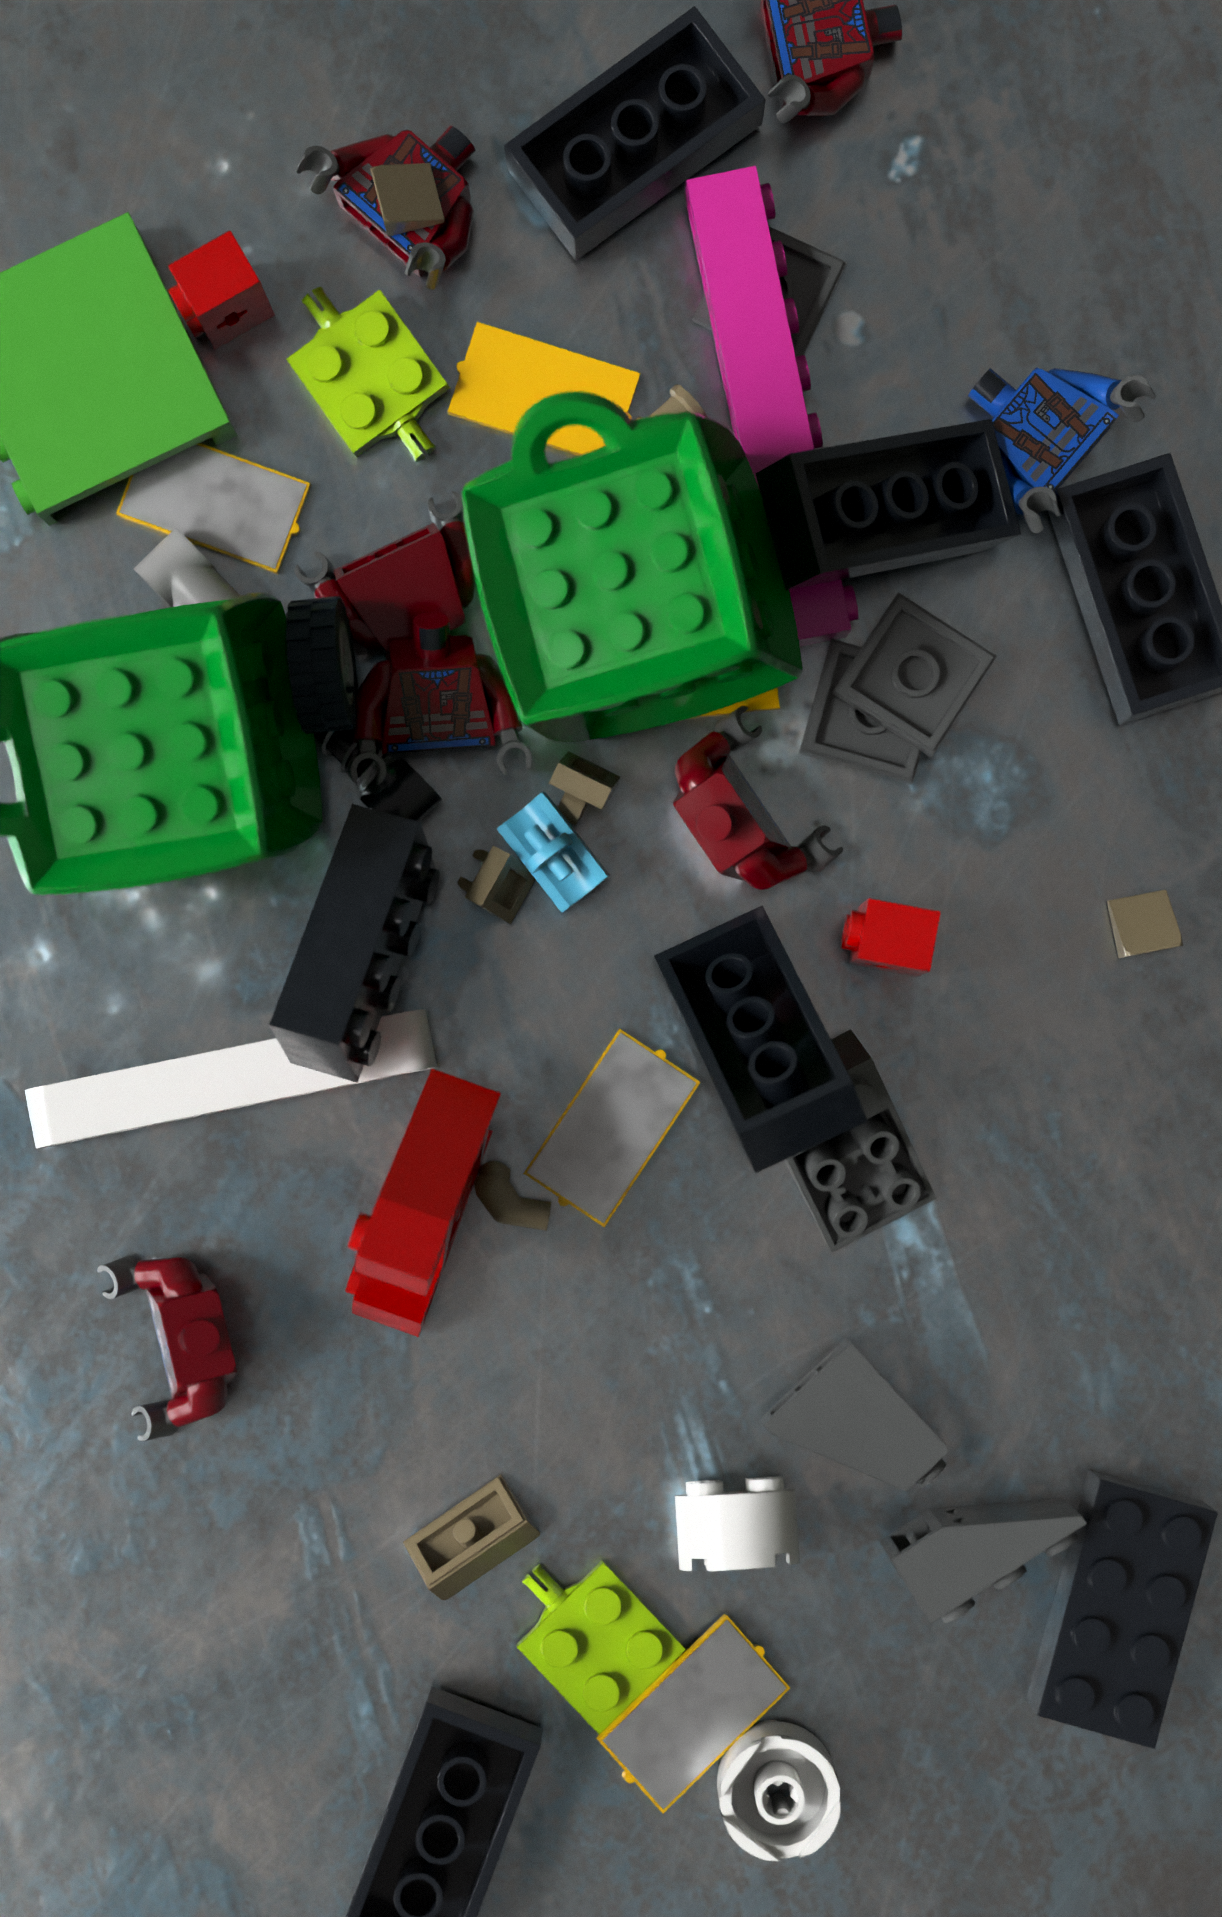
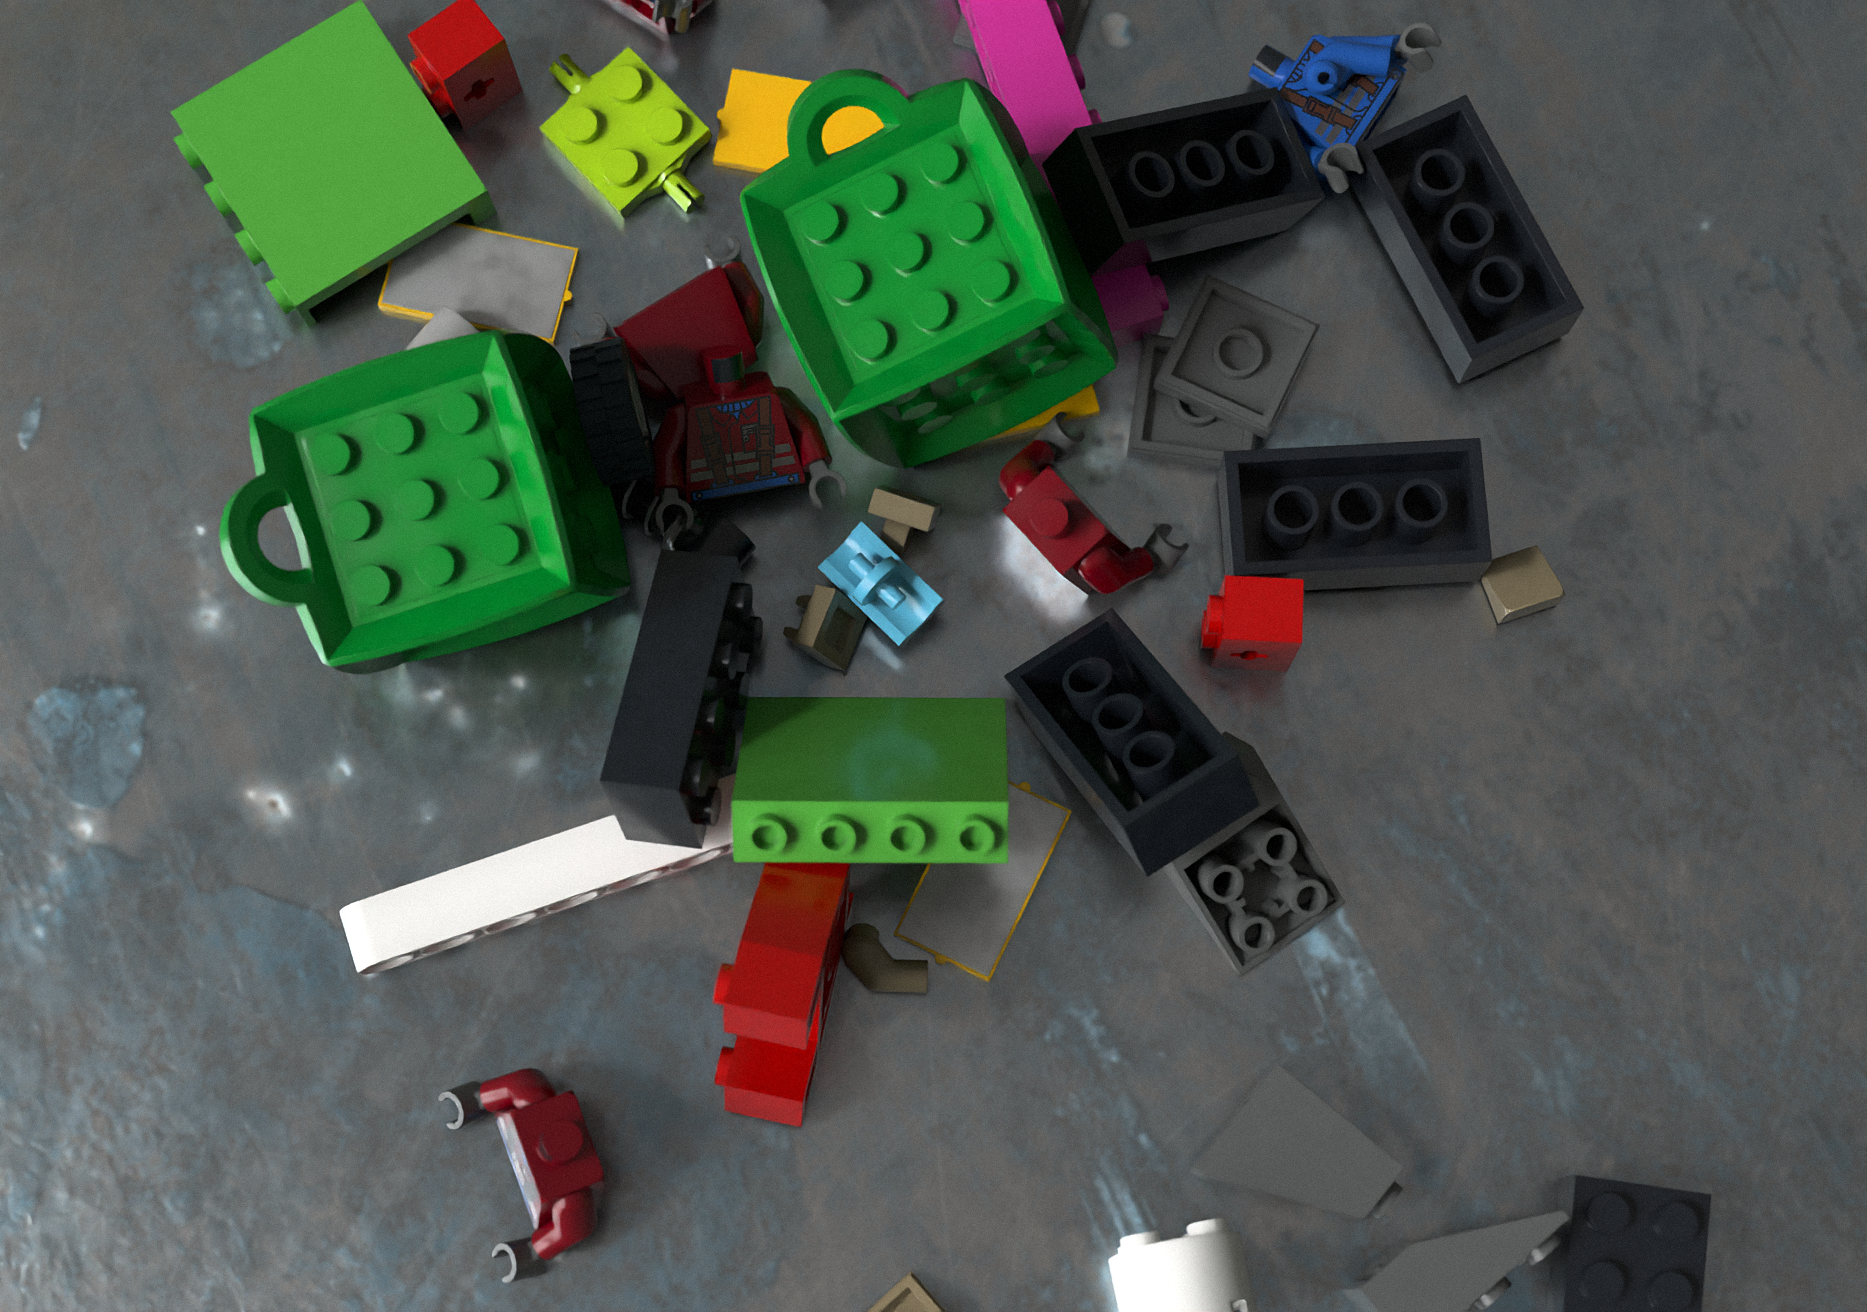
camera: 10 degrees left, 10 degrees down
none -> bright green panel [732,697,1009,863]
none -> black brick [1217,438,1493,590]
none -> blue arm [1302,40,1391,96]

